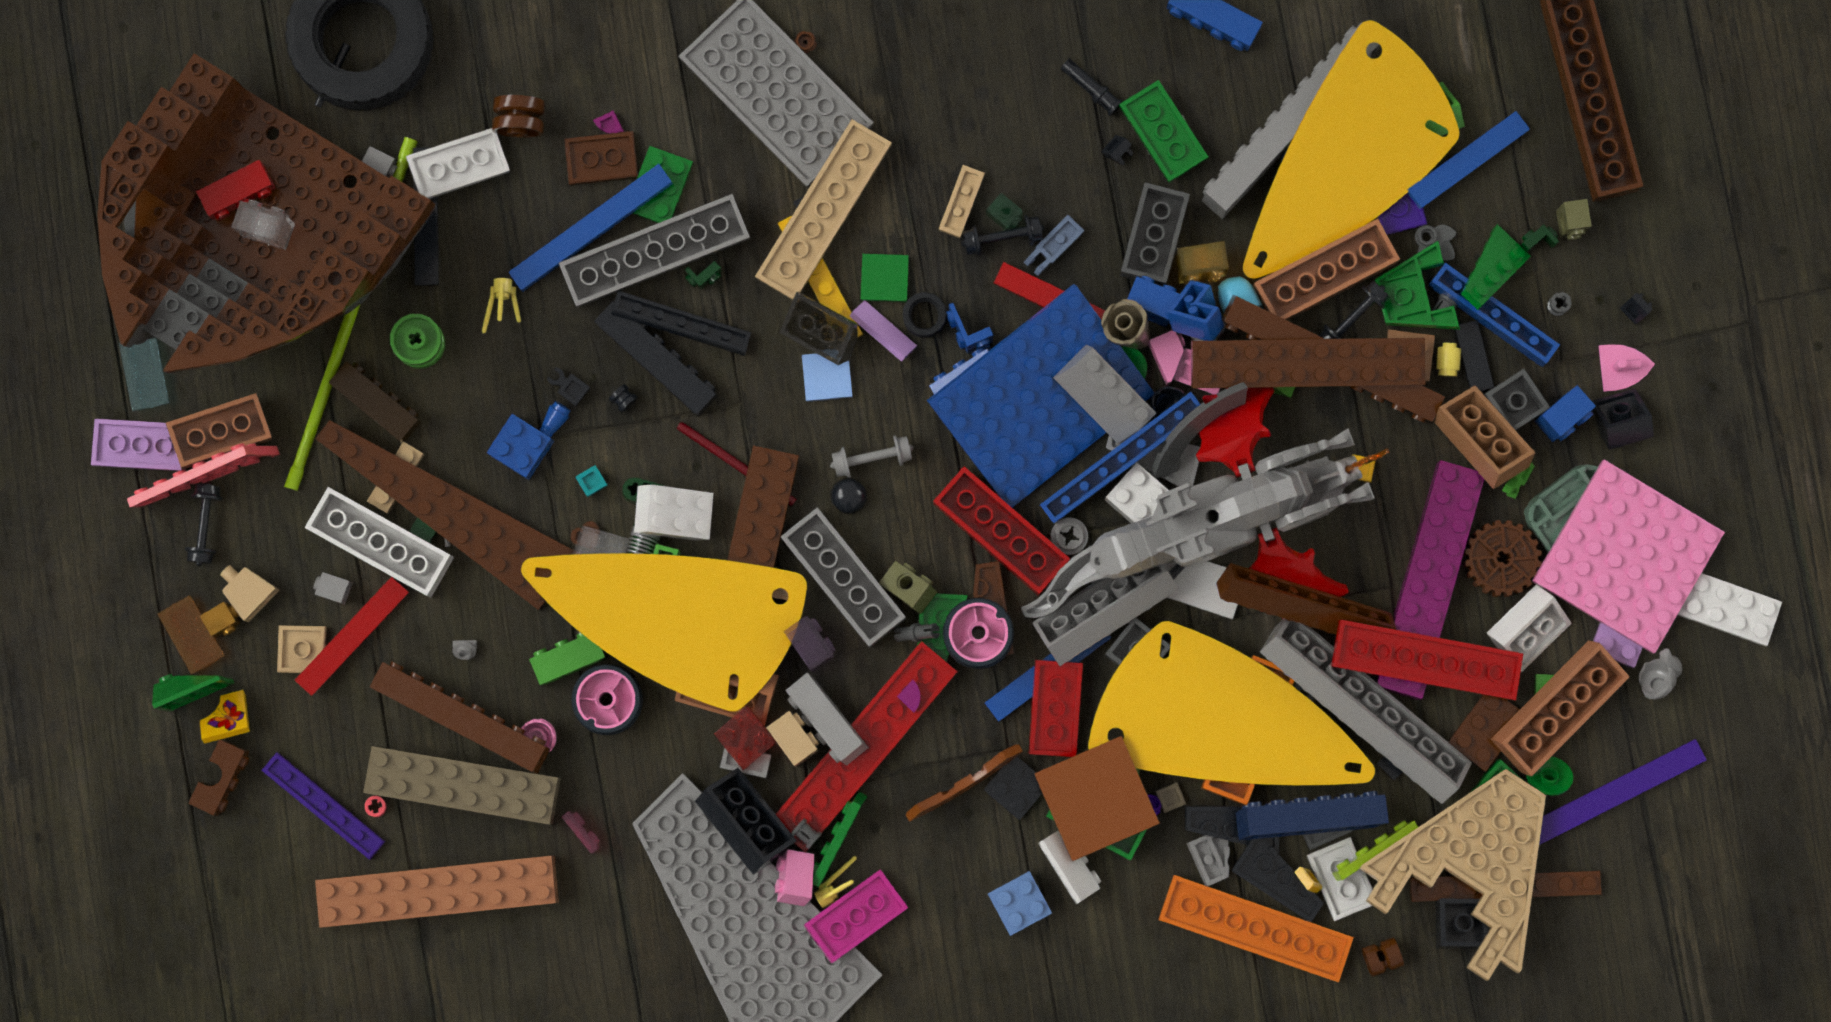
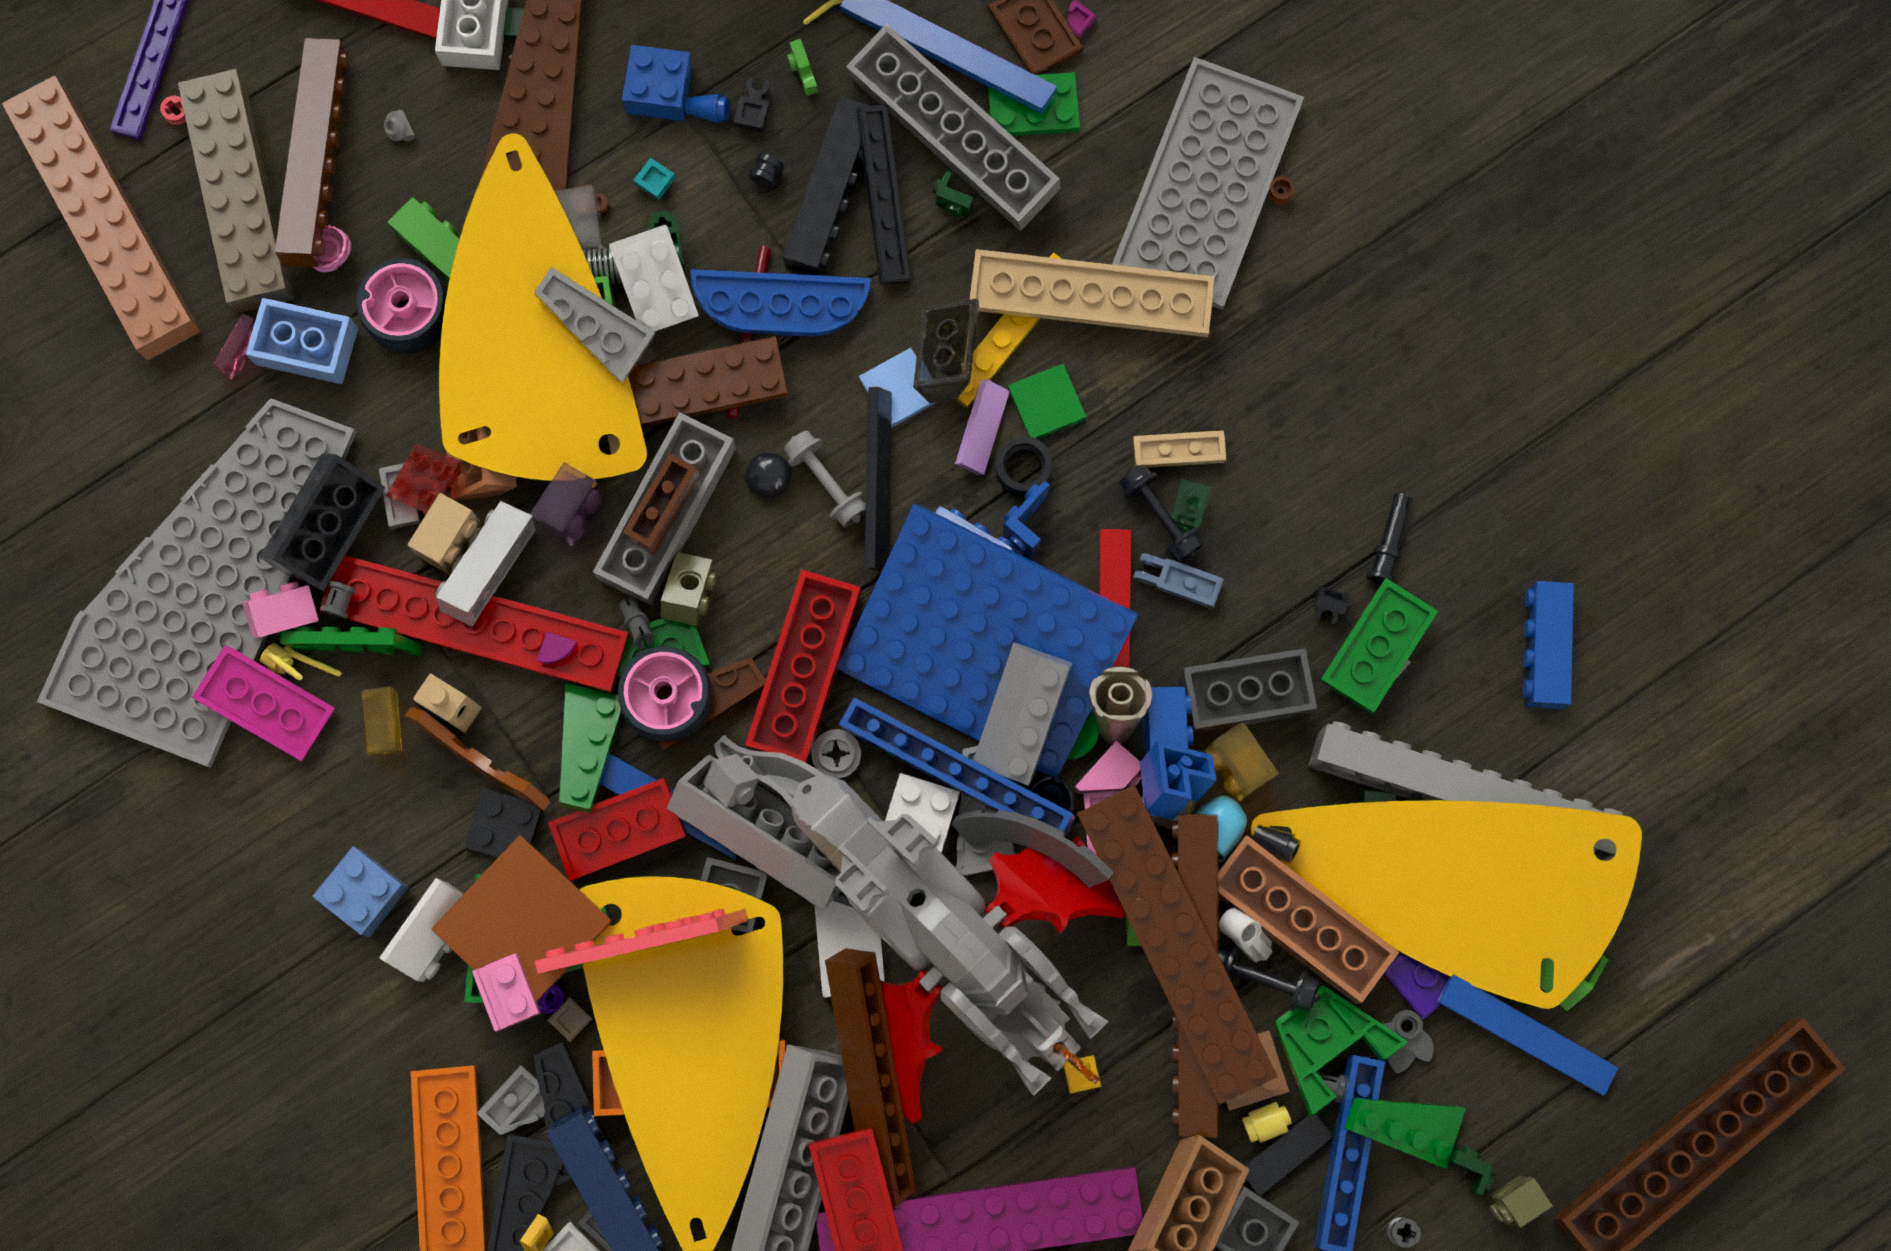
camera: 60 degrees right, 5 degrees down
none -> light blue brick [246,298,358,384]
none -> clear yellow hinge [361,686,402,756]
none -> tan torso [413,673,482,733]
none -> bright pink plate [472,953,540,1032]
none -> light grey wing [535,267,655,385]
none -> coral wing [535,908,748,974]
none -> green wing [559,683,622,814]
none -> reddish brown brick [623,453,700,555]
none -> blue plate [690,269,871,336]
none -> light grey brick [703,754,760,808]
none -> bright green plate [787,39,818,96]
none -> black tile [865,387,892,572]
none -> white piece [1219,908,1273,963]
none -> black cone [1252,824,1301,863]
none -> dark green tile [1359,790,1396,803]

